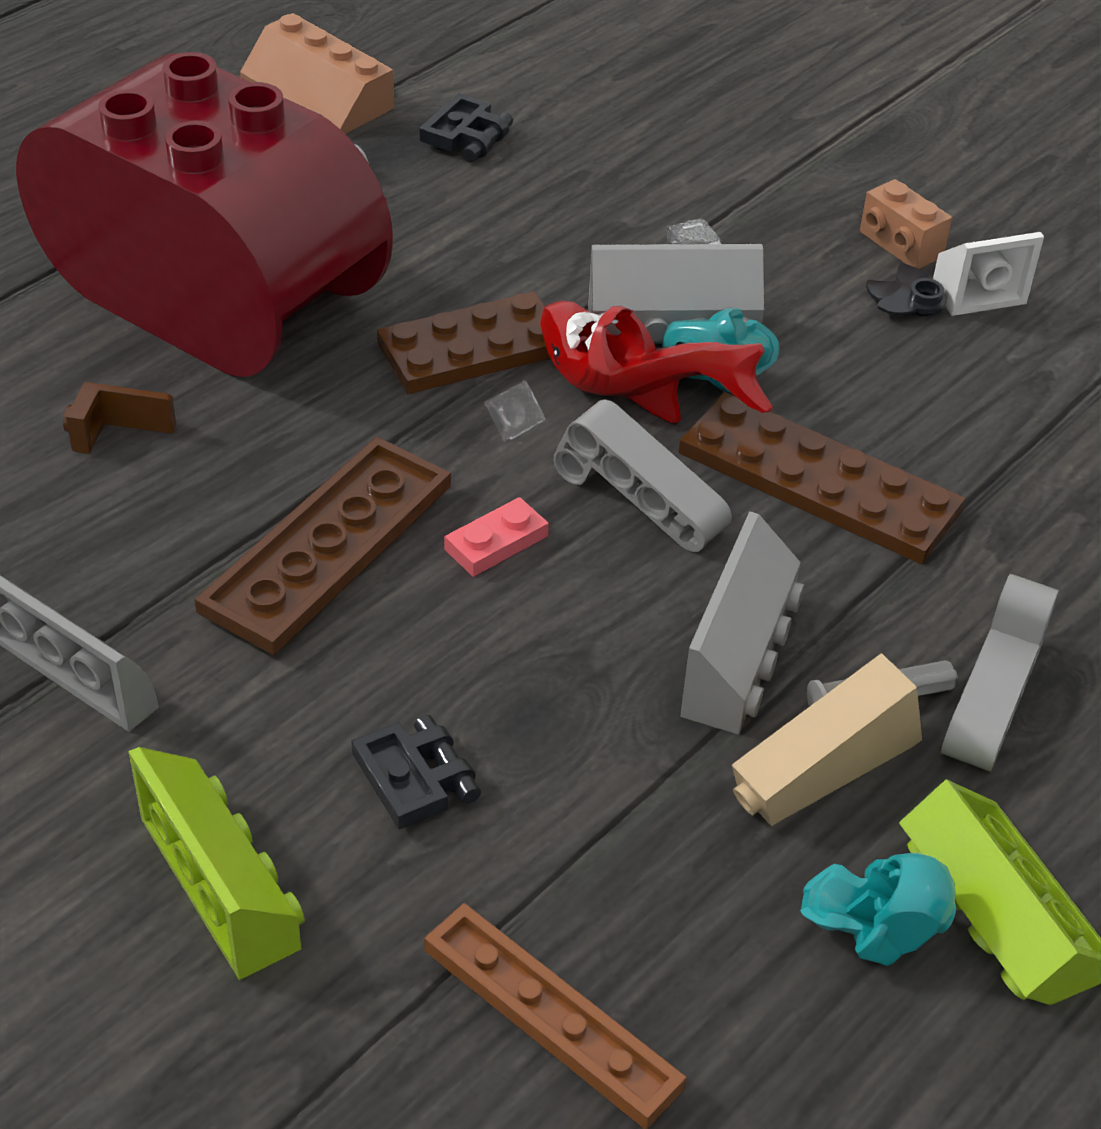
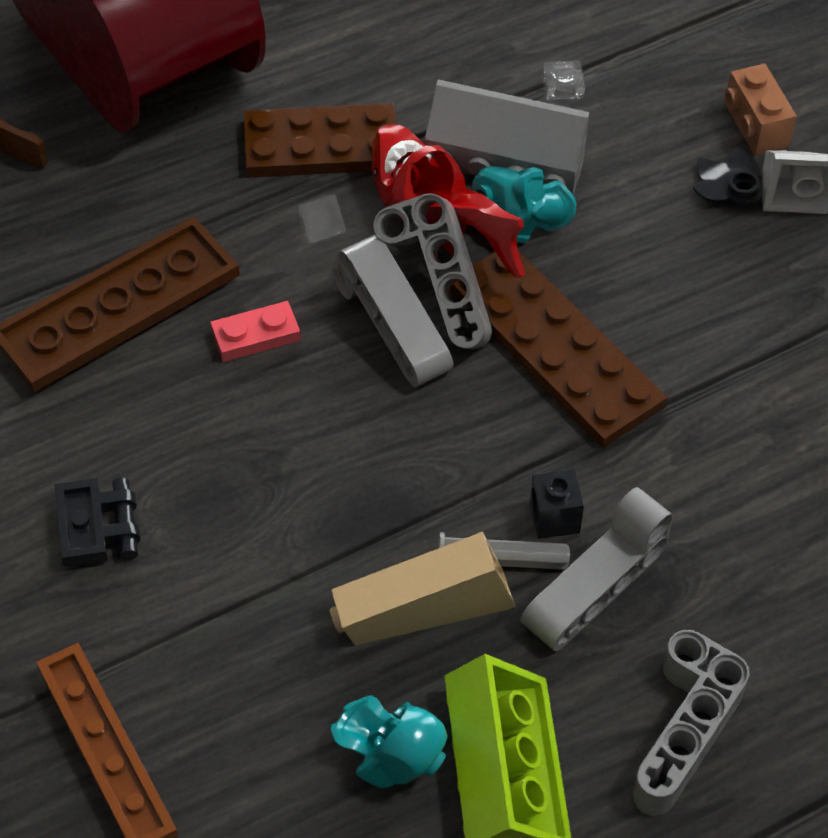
camera: 20 degrees right, 10 degrees up
light grey slope [680,511,805,735] -> none
none -> light grey beam [373,193,492,349]
none -> black brick [529,469,584,539]

